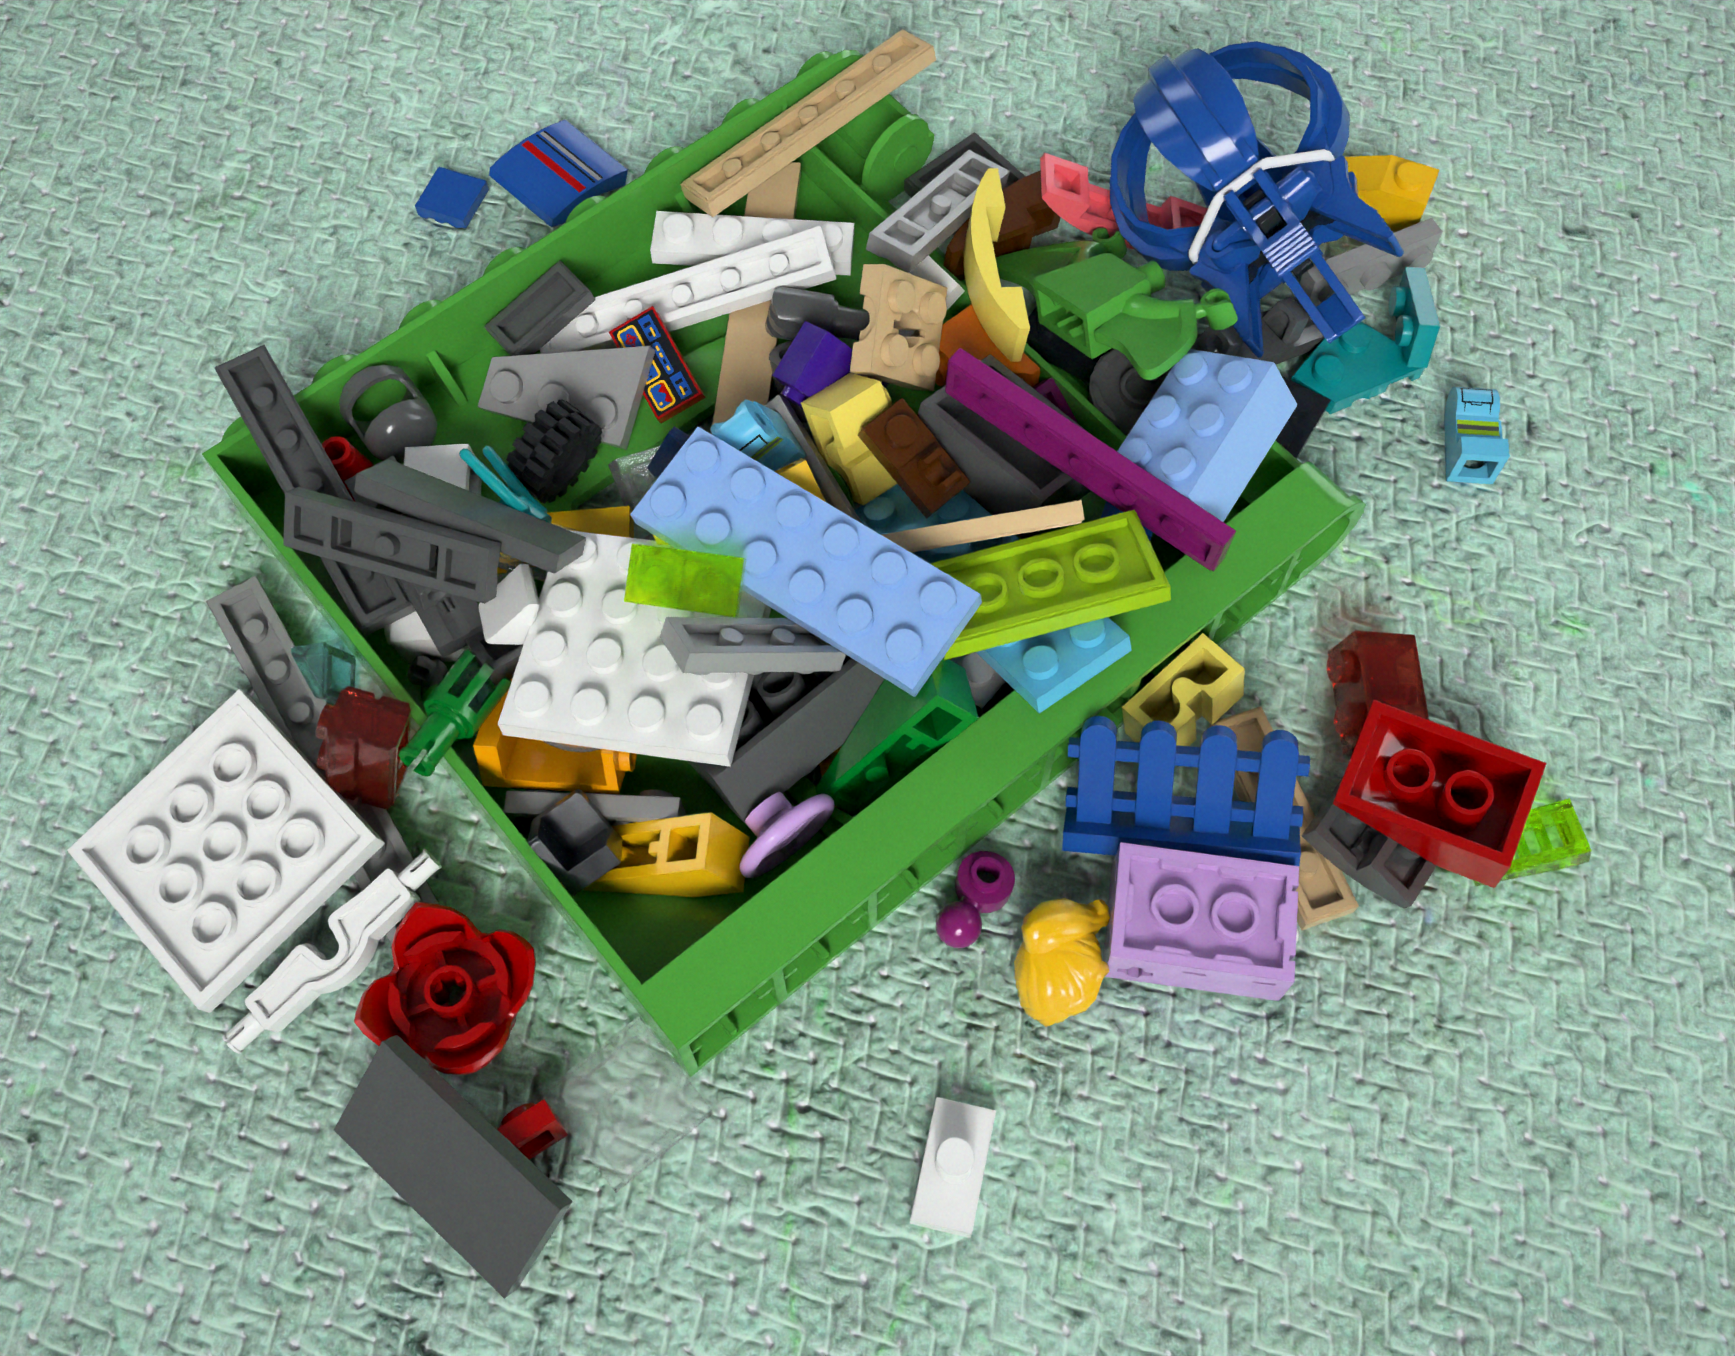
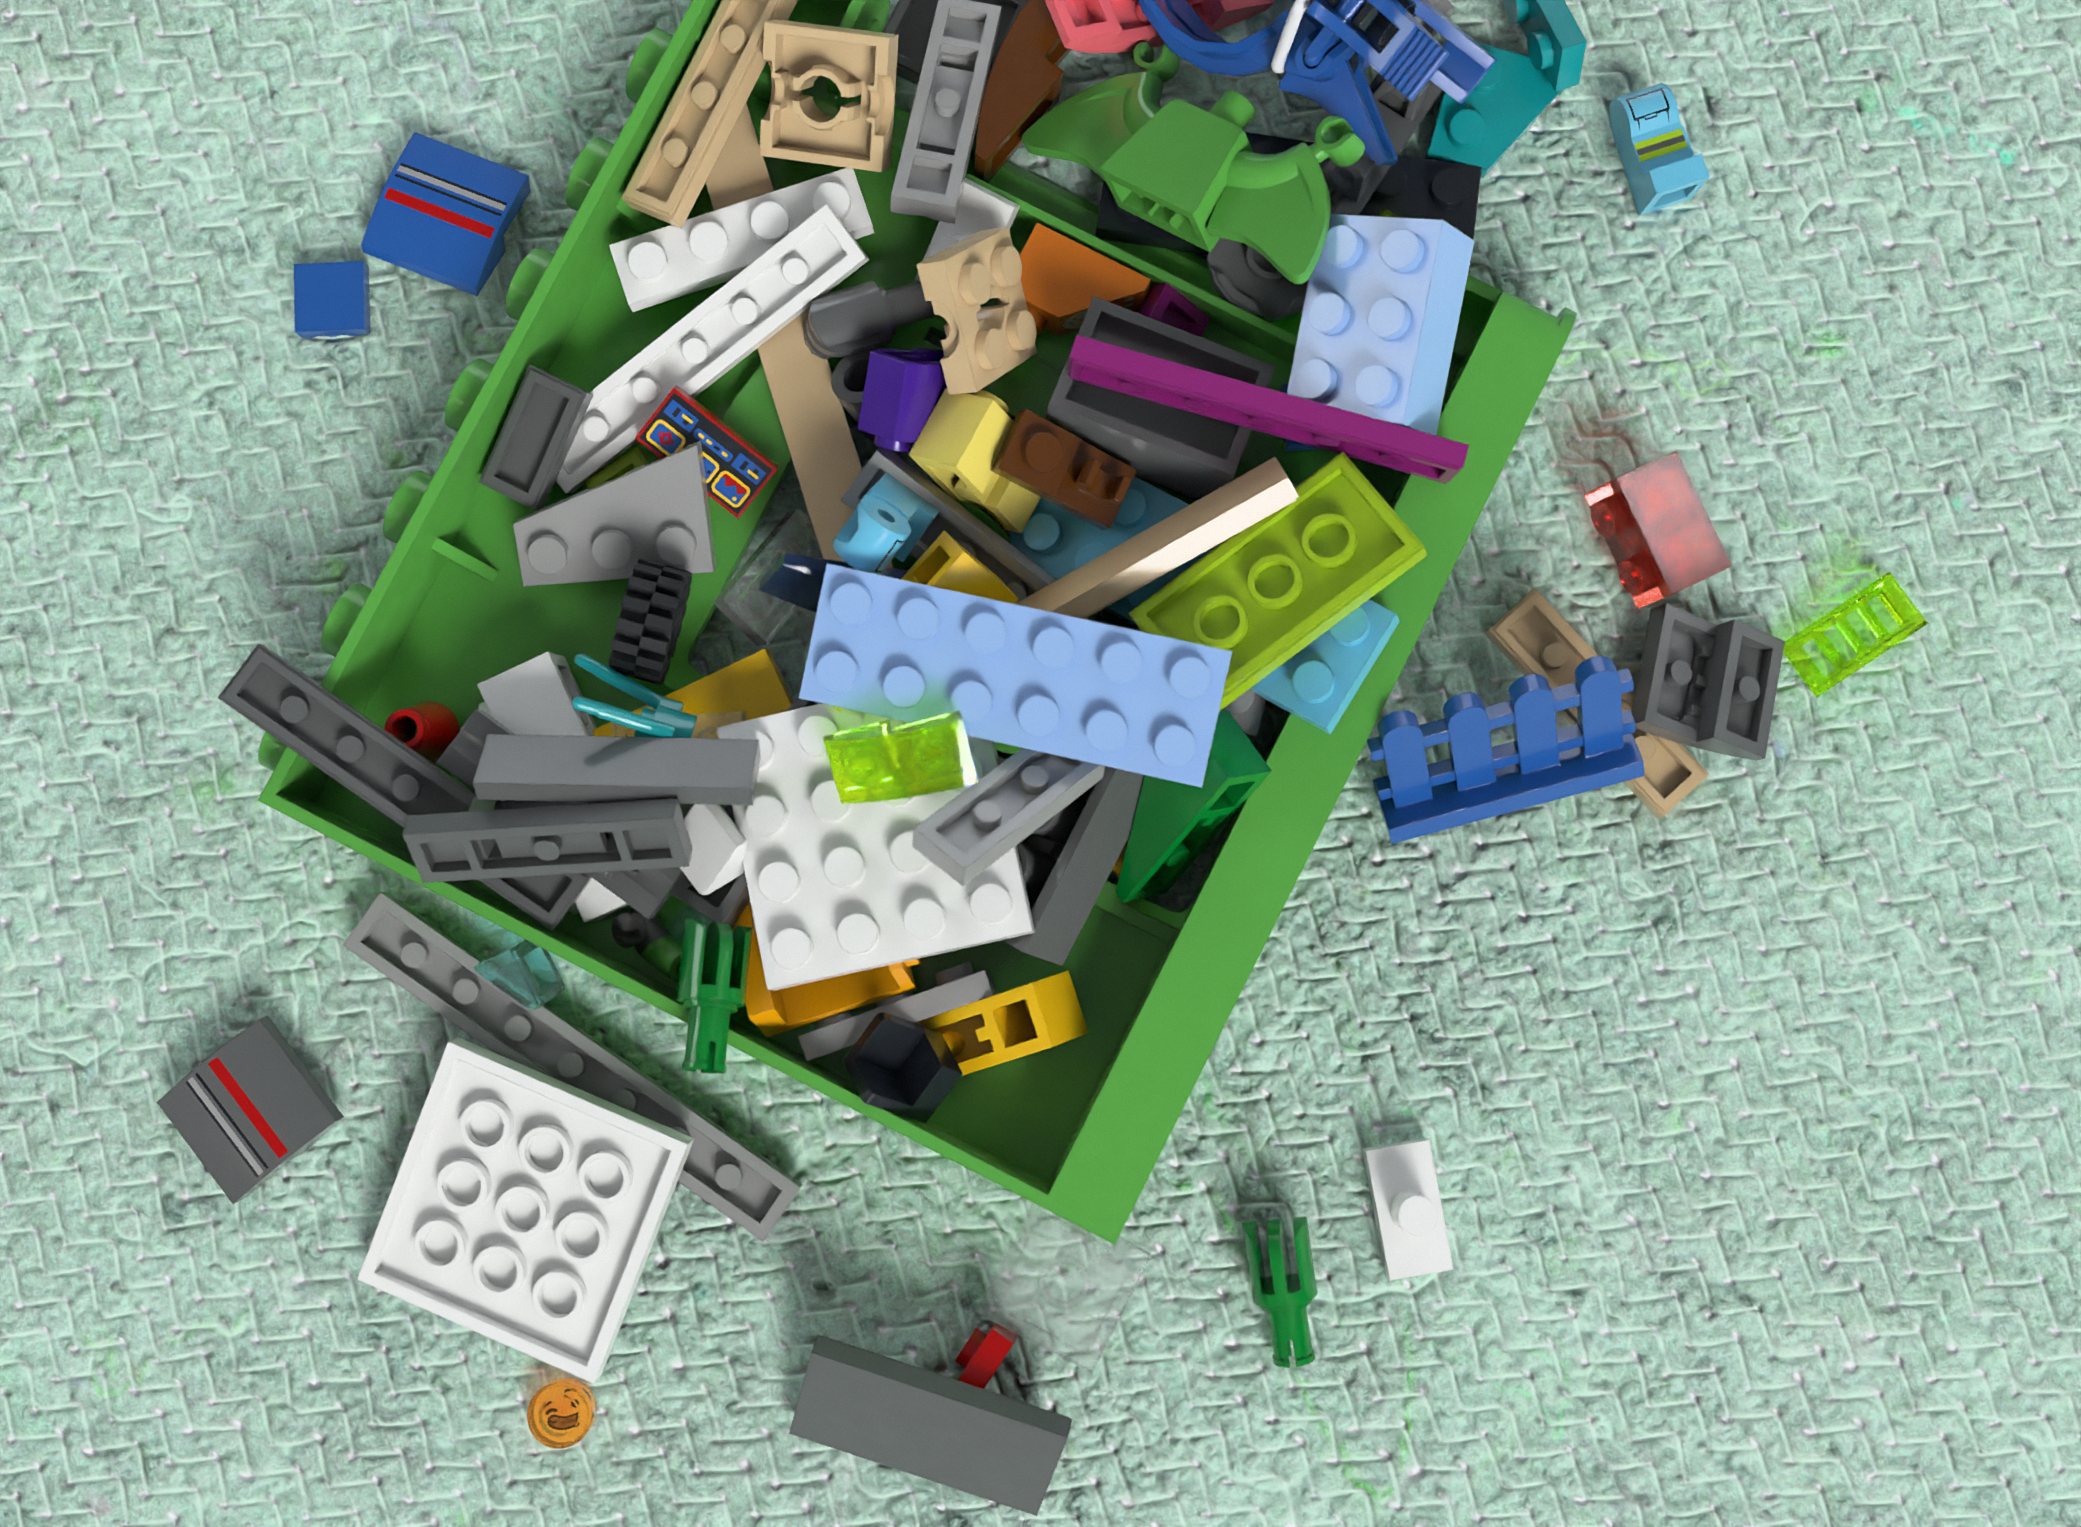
camera: 20 degrees left, 20 degrees up
white piece [222,849,442,1054] -> none
clear red brick [316,686,412,810] -> none
dark grey helmet [339,365,438,464] -> none
red brick [354,902,536,1075] -> none
lavender piece [739,792,835,878] -> none
magenta plate [935,851,1015,948] -> none
light yellow slope [963,168,1030,362] -> none
yellow hair [1014,898,1110,1027] -> none
lavender piece [1103,842,1299,1001] -> none
light yellow brick [1122,633,1245,746] -> none
red slope [1333,700,1547,888] -> none
none -> dark grey slope [157,1016,344,1204]
none -> clear orange tile [527,1378,597,1449]
none -> tan brick [760,19,899,172]
none -> green arm [1242,1216,1317,1368]

